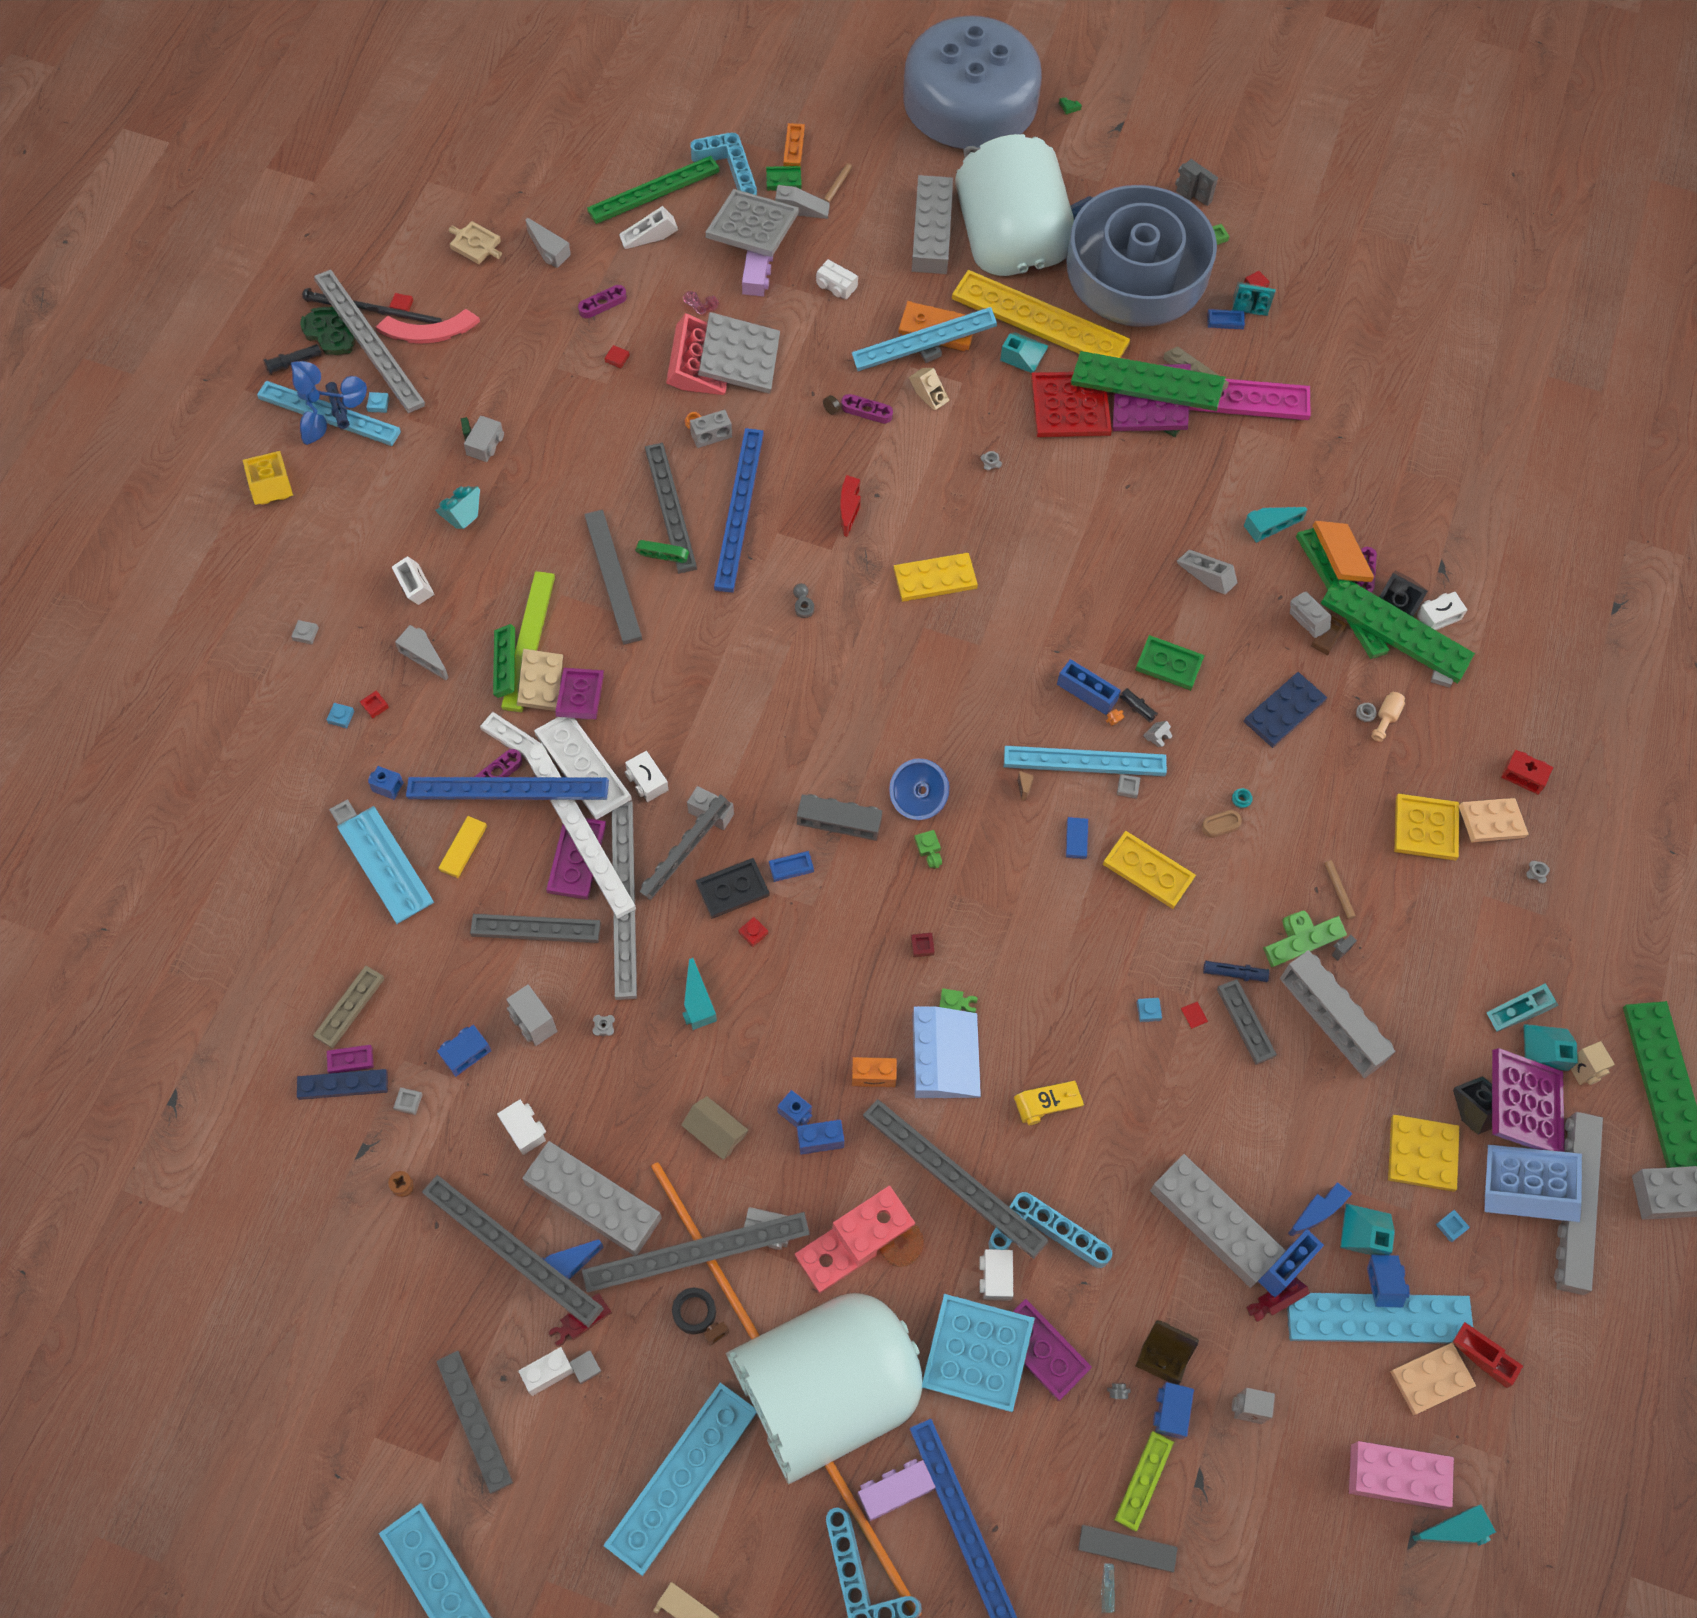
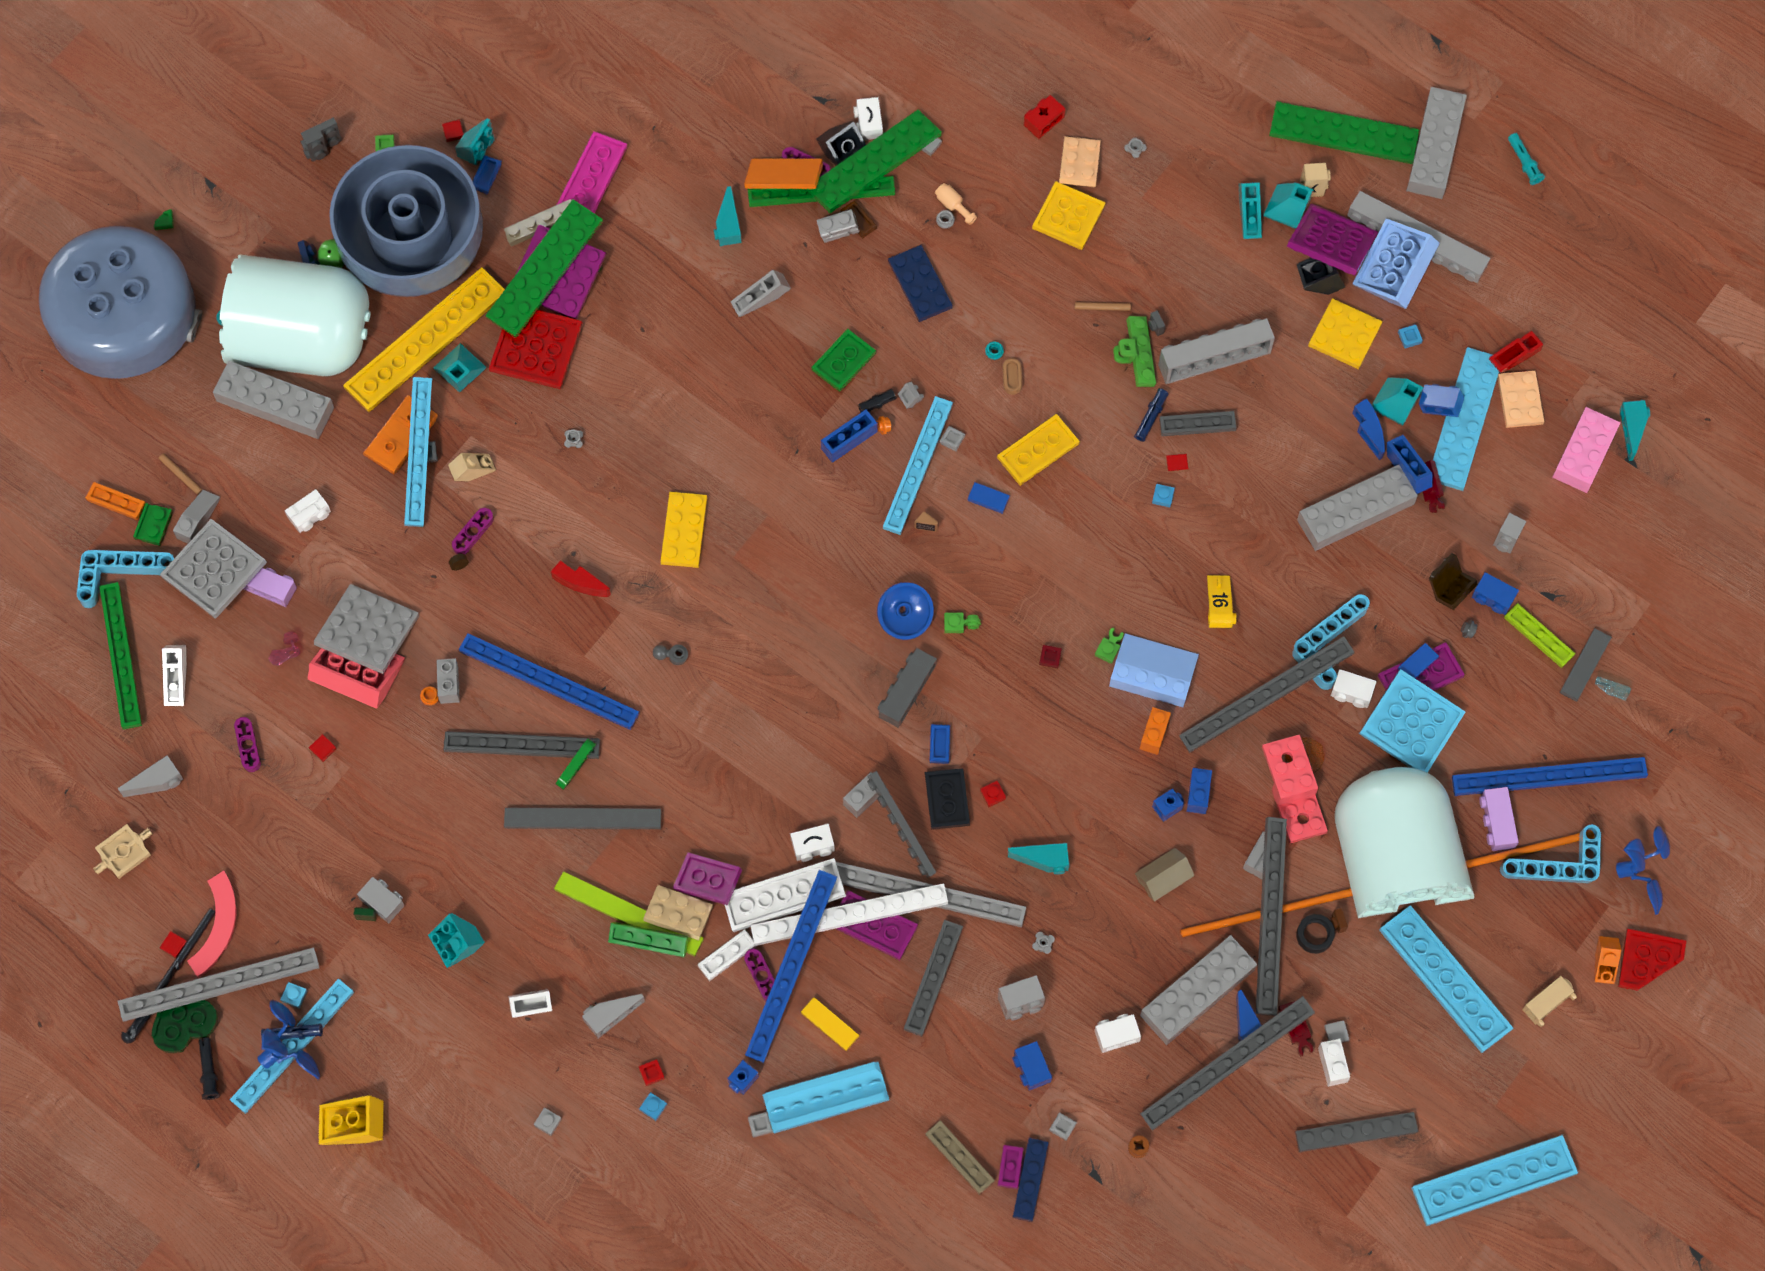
camera: 70 degrees left, 5 degrees up
none -> blue tile [1398,643,1439,679]

